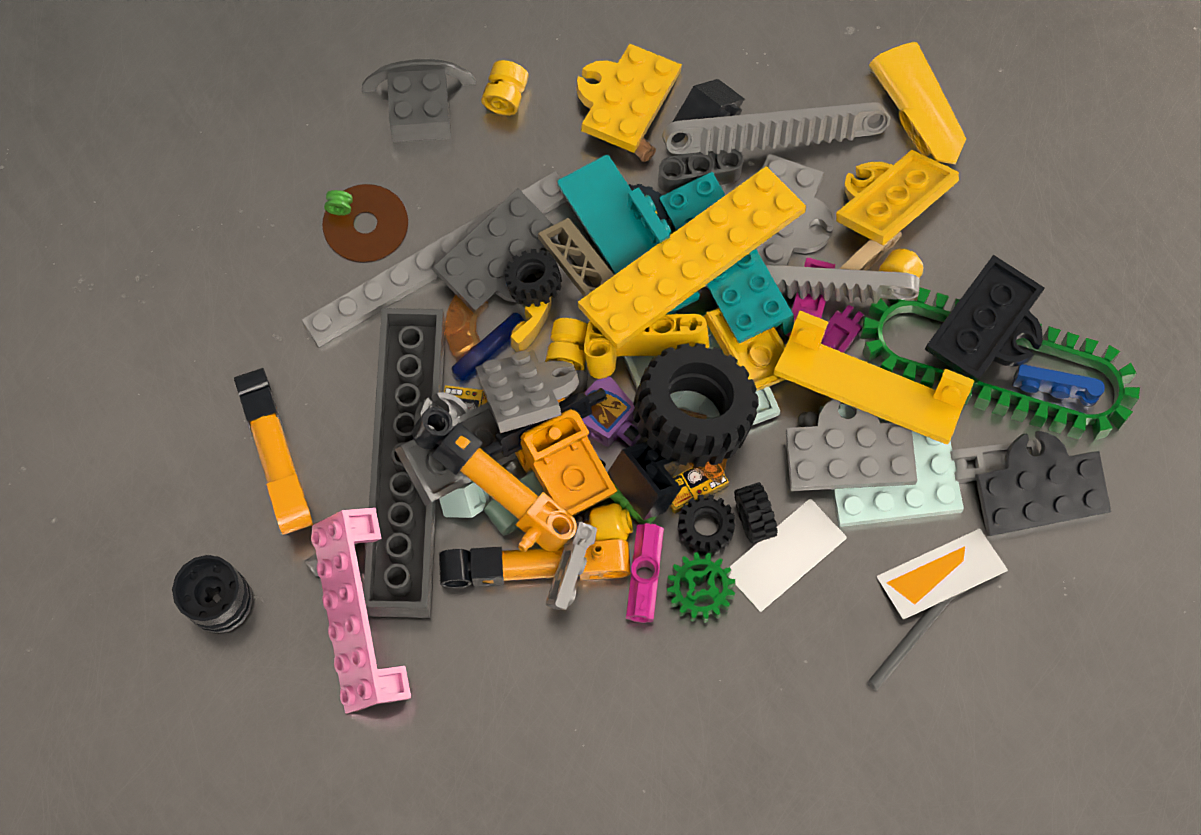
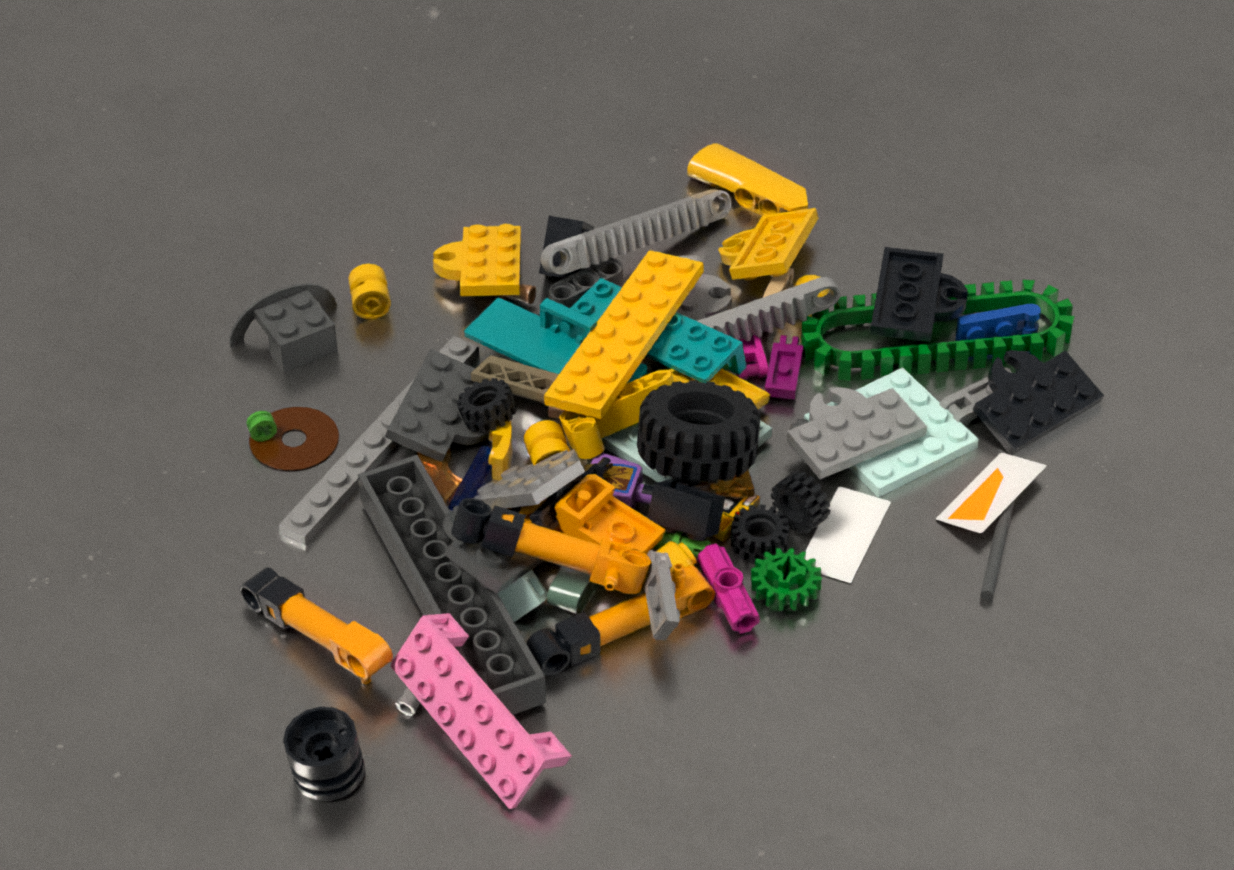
camera: 25 degrees left, 25 degrees down
yellow bracket [773,311,974,444] -> none

